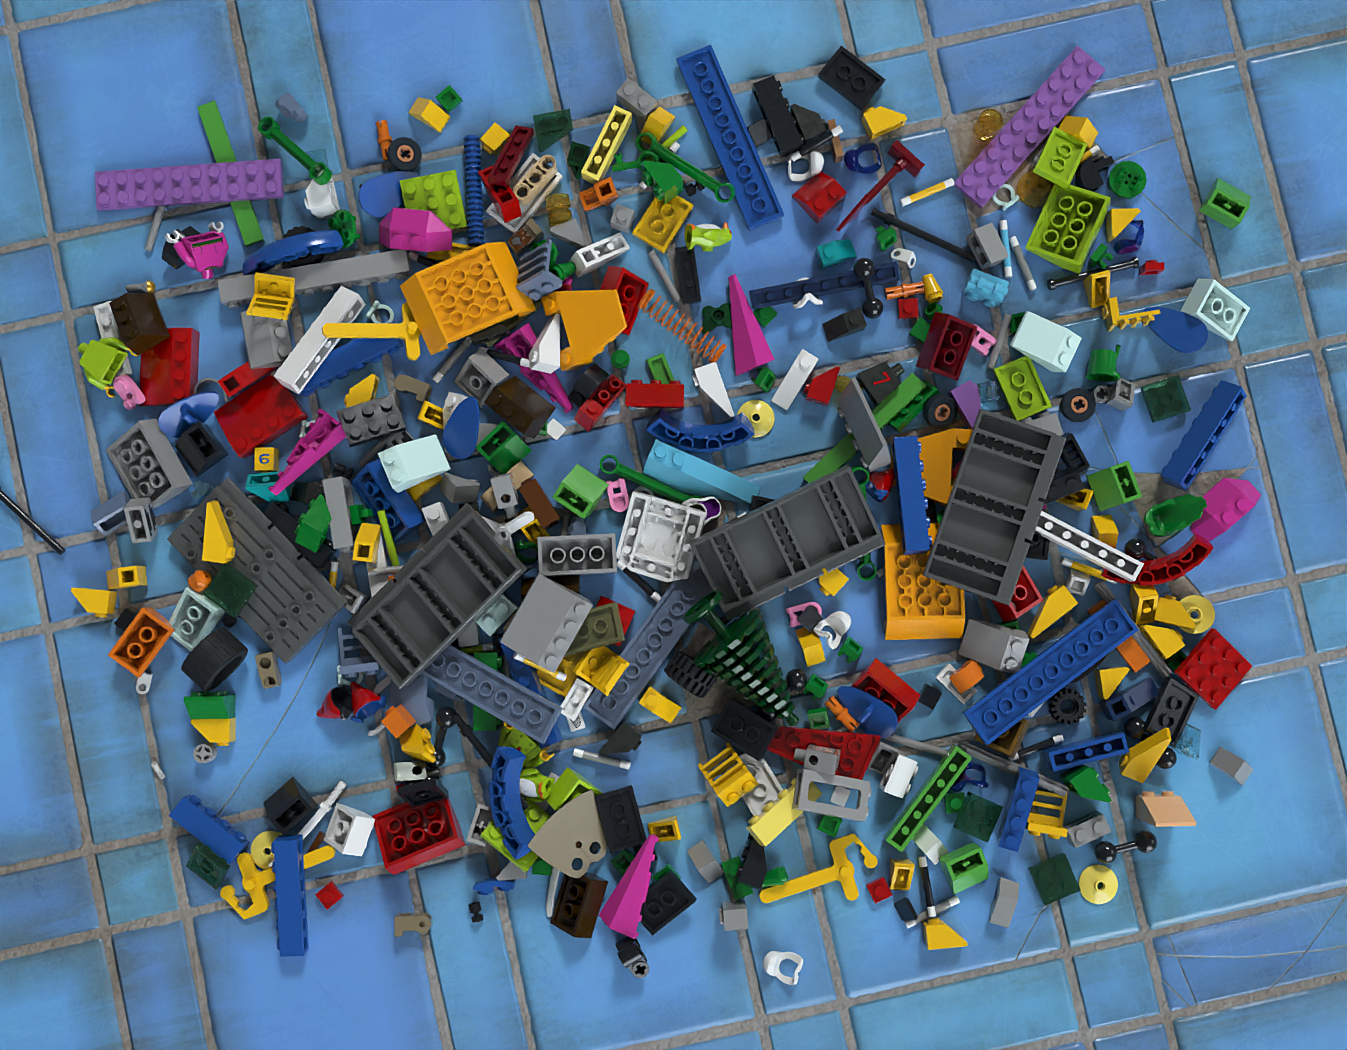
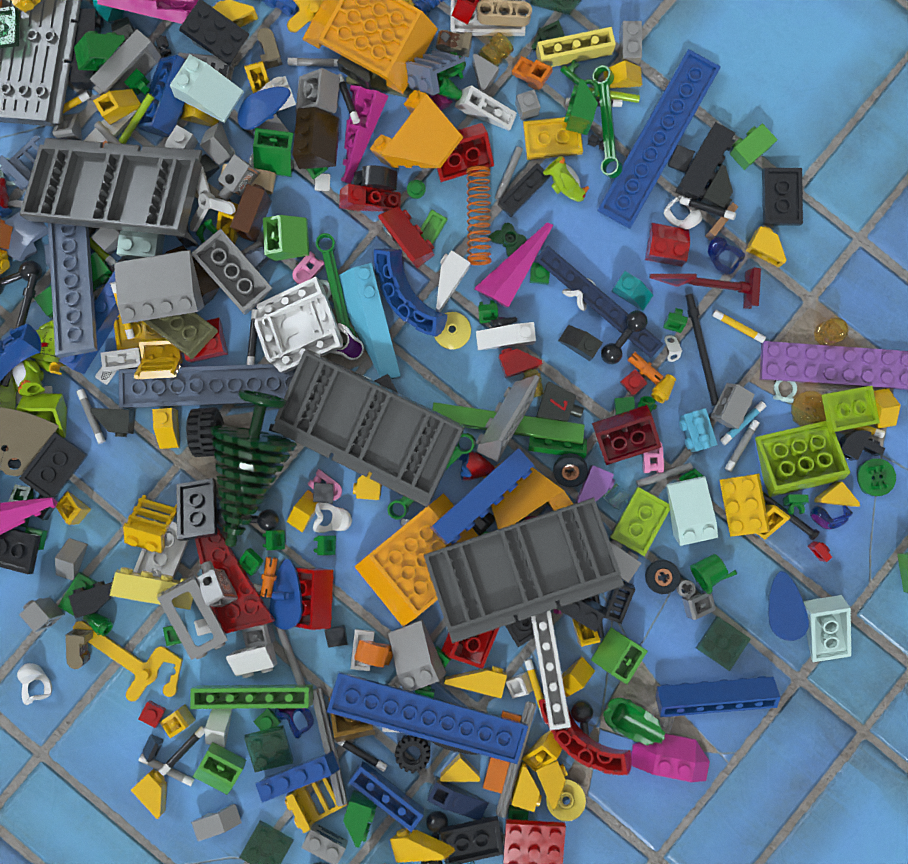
camera: 45 degrees right, 0 degrees up
white slope [529,314,560,374] -> none
yellow plate [1101,297,1160,331] -> none
none -> dark tan leg [66,629,93,669]
none -> black piece [490,317,517,327]
none -> yellow plate [719,474,770,537]
none -> bright green brick [730,123,778,170]

